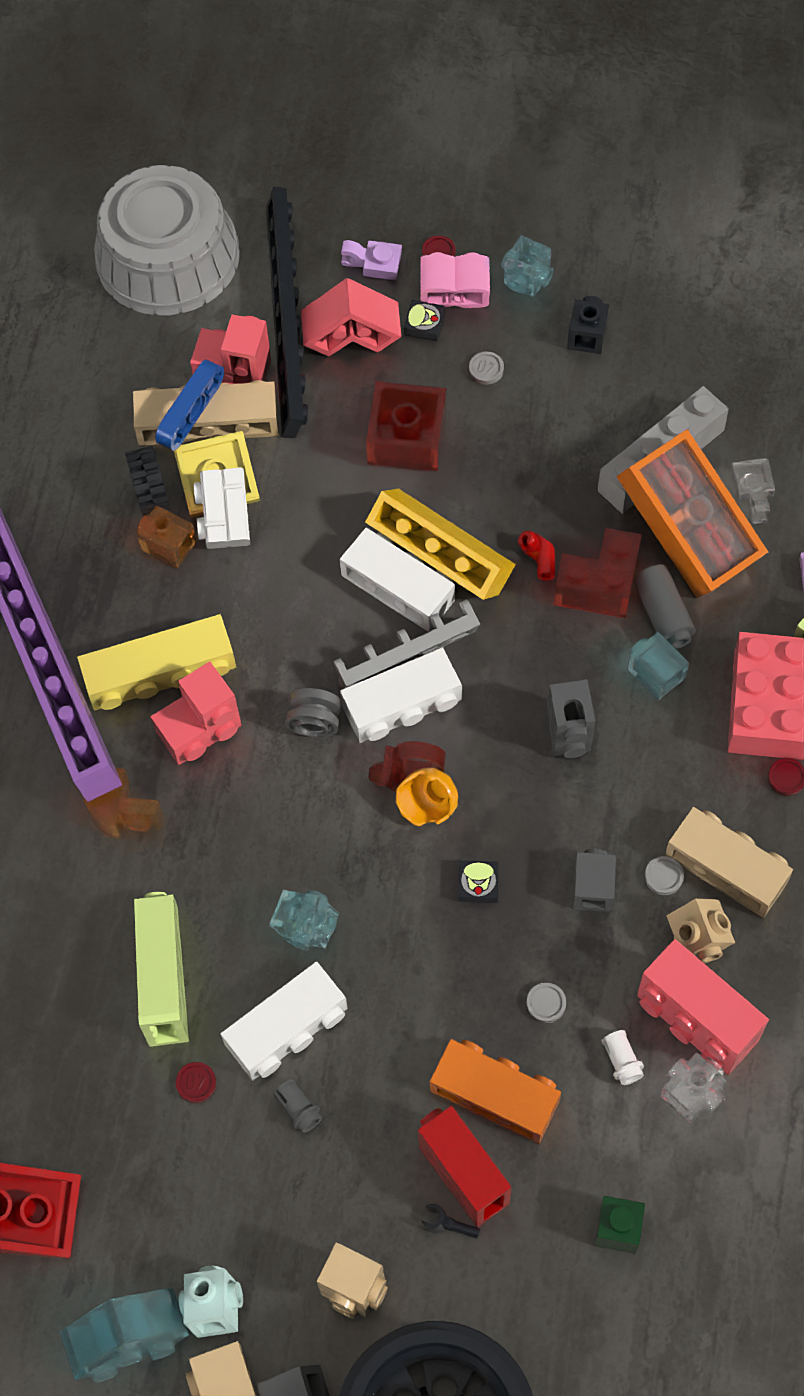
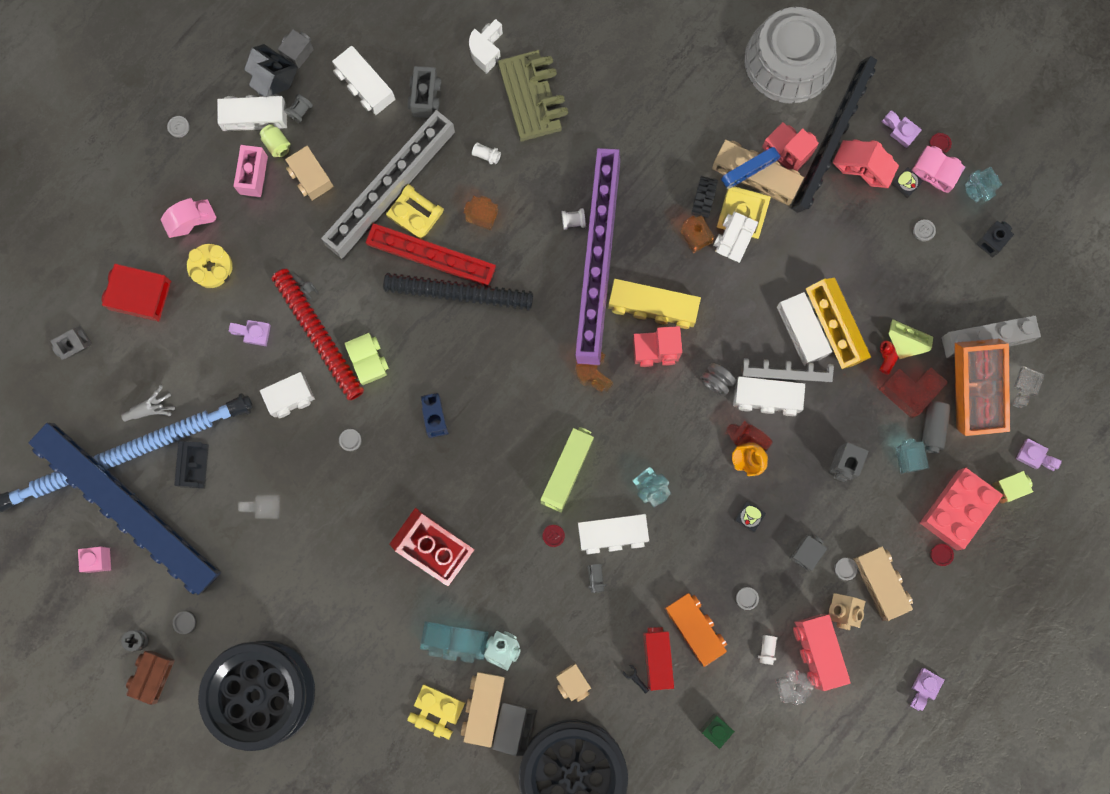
camera: 30 degrees right, 15 degrees up
clear red brick [366,381,447,471] -> none
none -> yellowish green slope [889,319,933,359]

